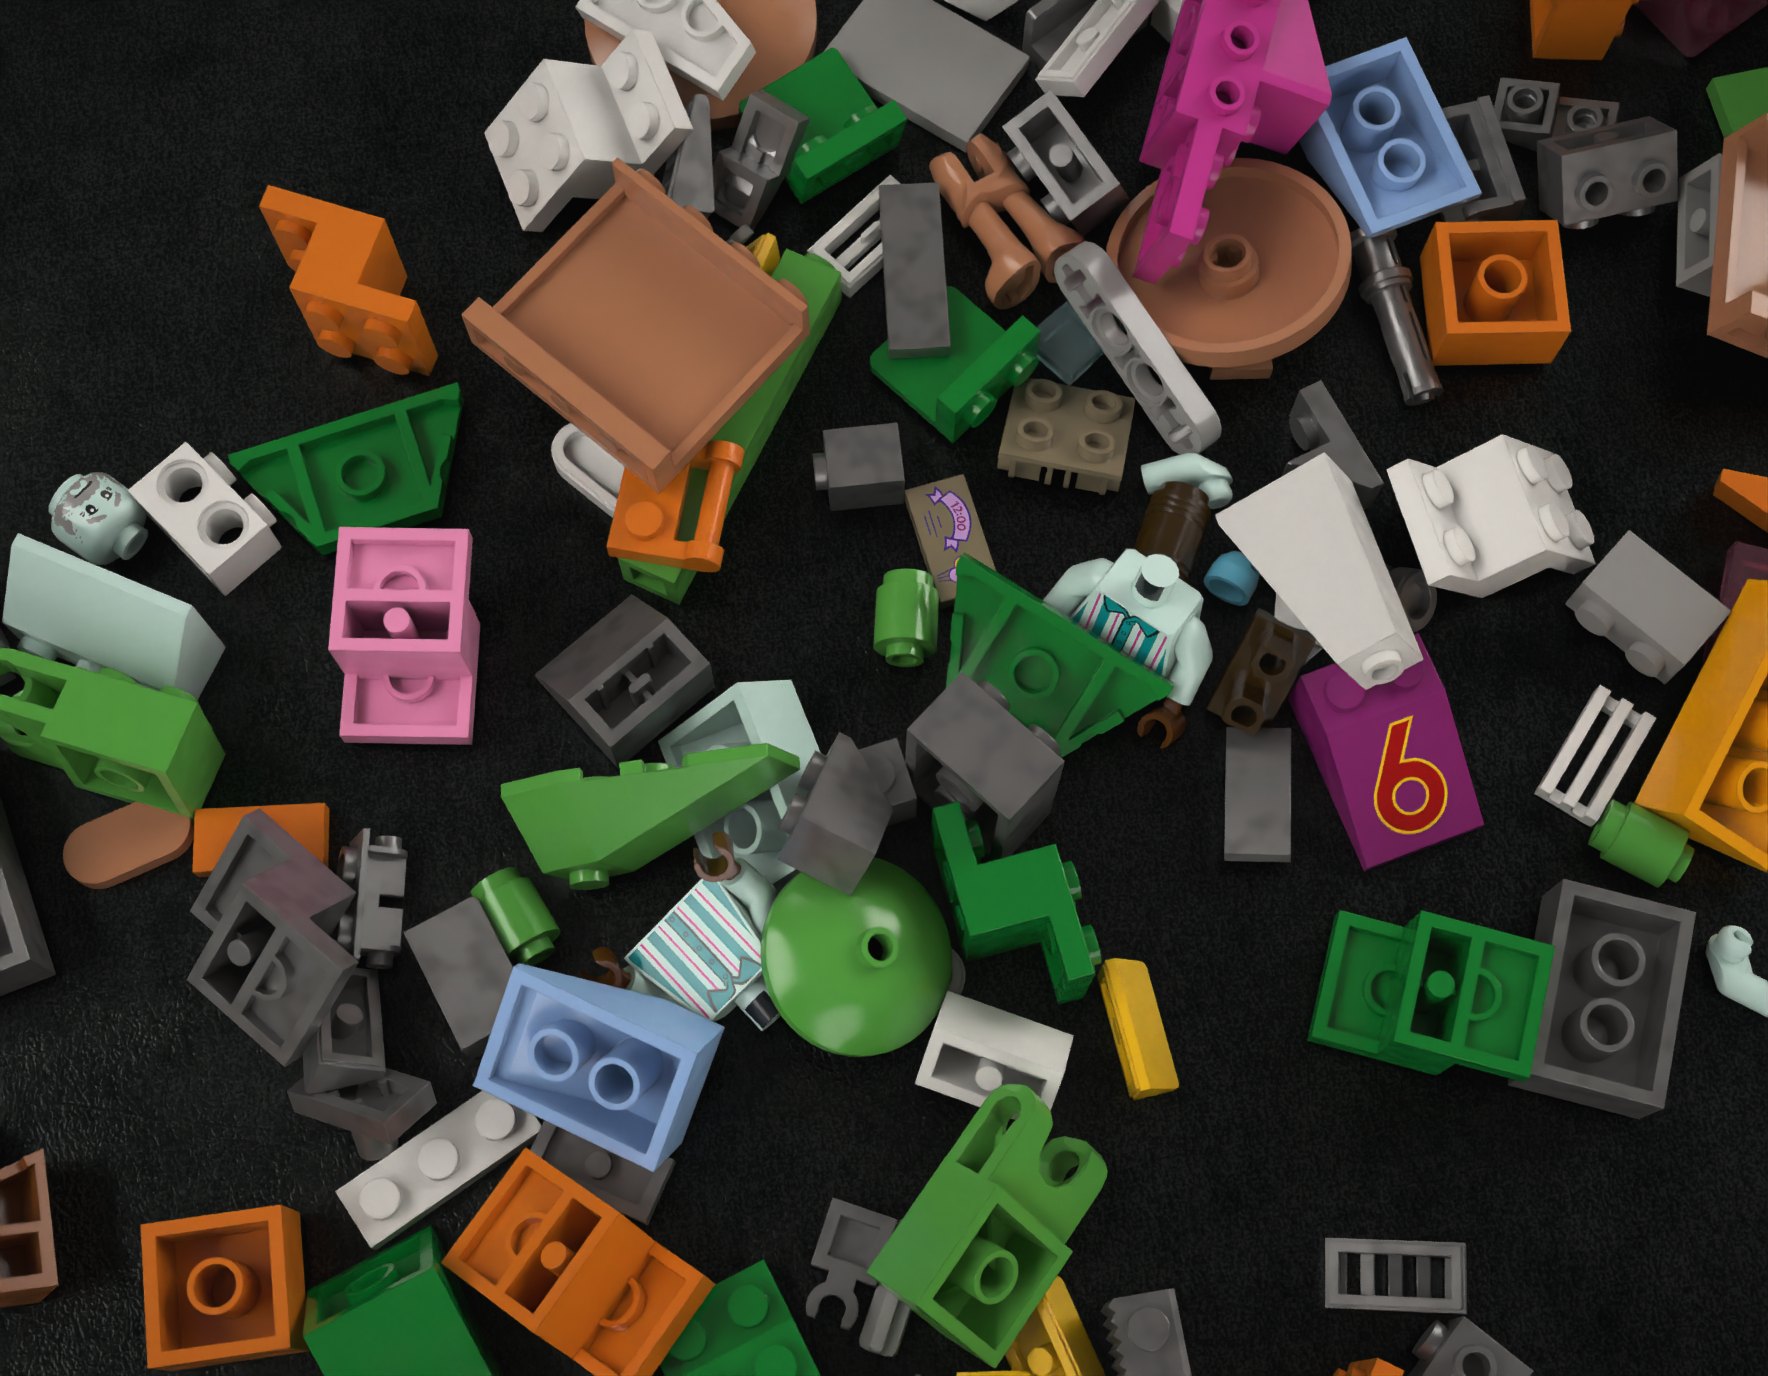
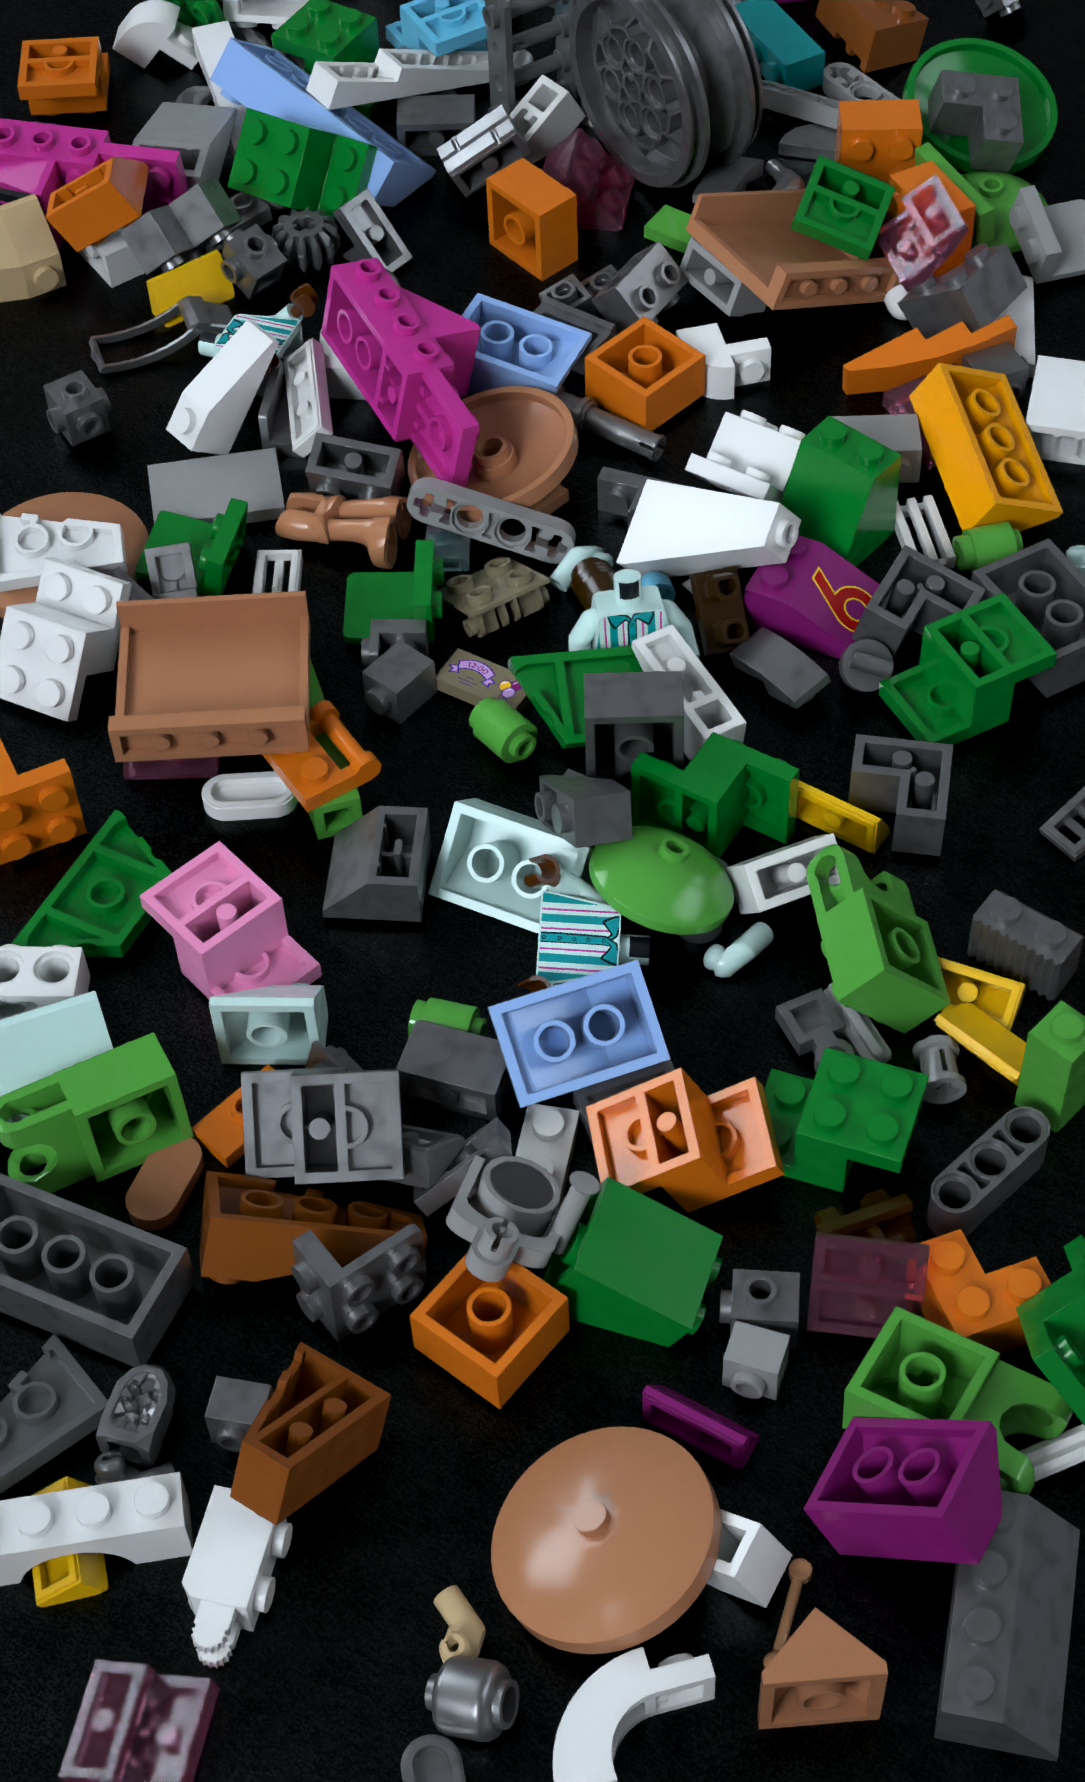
camera: 40 degrees left, 20 degrees down
bright green wedge [501,743,800,890] -> none
flat silver tile [879,182,950,359] -> none
none -> dark orange wedge [199,1171,428,1284]
none -> light aqua slope [209,983,328,1065]
none -> flat silver bracket [291,1224,427,1343]
none -> flat silver bracket [361,619,429,666]
none -> light grey piece [446,1155,601,1282]
none -> white slope [632,624,746,761]
none -> white brick [676,323,771,400]
none -> light aqua arm [703,922,774,978]
none -> green slope [781,416,902,567]
none -> flat silver piece [838,639,894,692]
none -> flat silver brick [848,734,953,856]
none -> flat silver brick [851,545,986,658]

